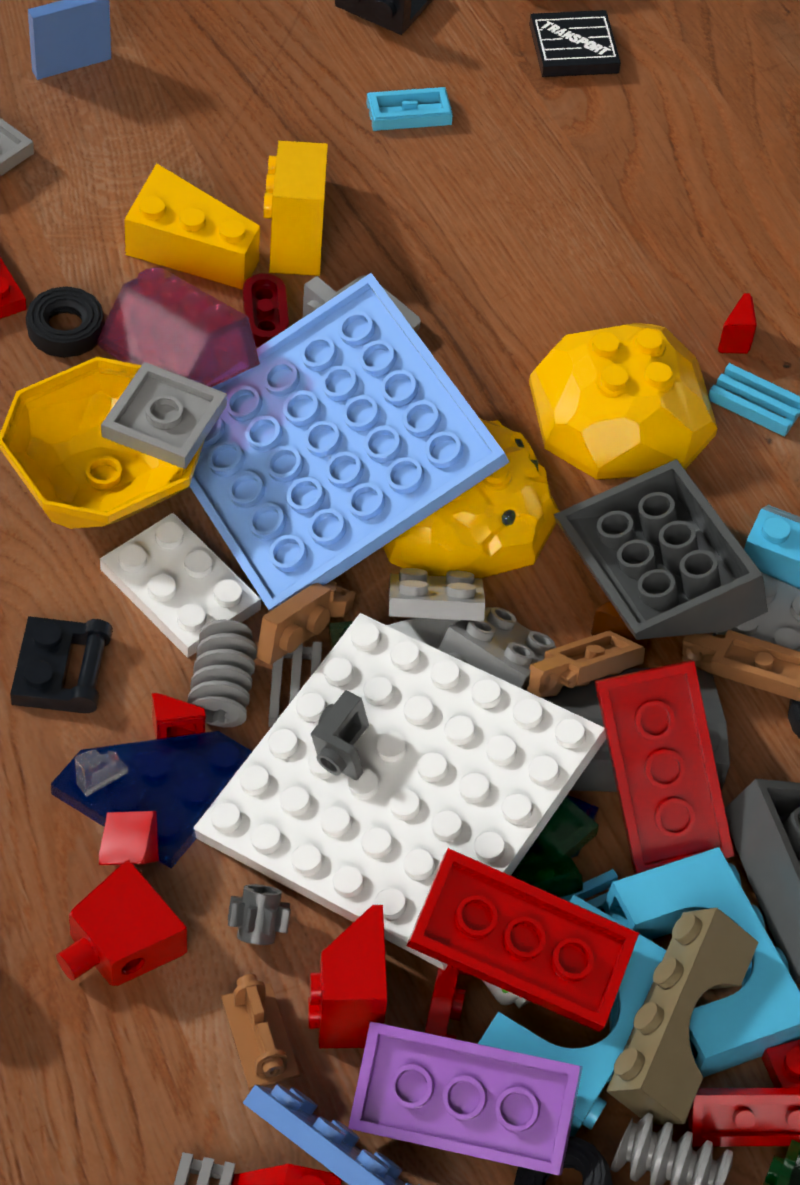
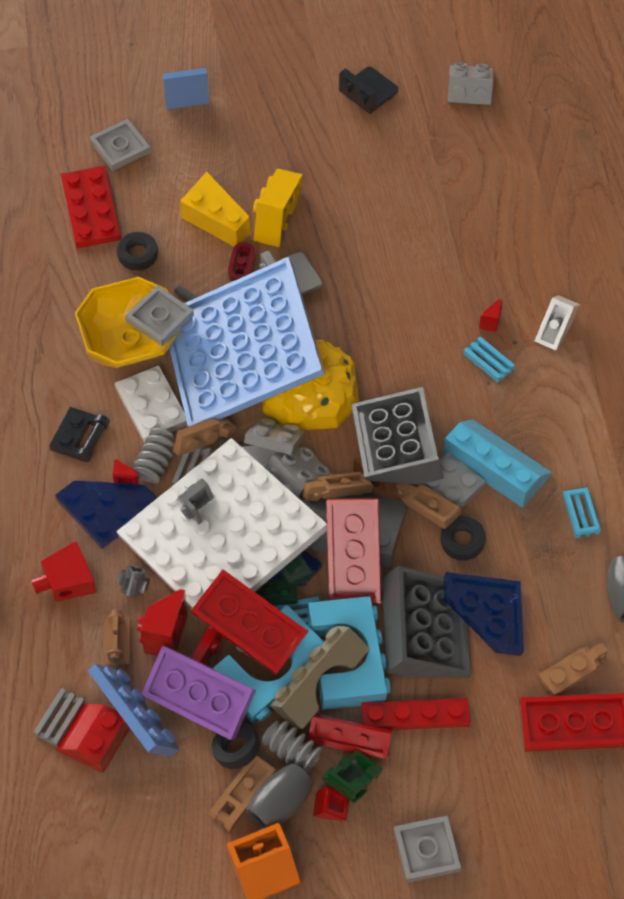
camera: 20 degrees right, 5 degrees up
clear tile [75,750,128,797] -> none
clear pink slope [98,267,260,387] -> none
slope [99,811,159,865] -> none
medium azure tile [366,87,453,131] -> none
black tile [529,10,621,77] -> none
yellow rock [529,323,718,480] -> none

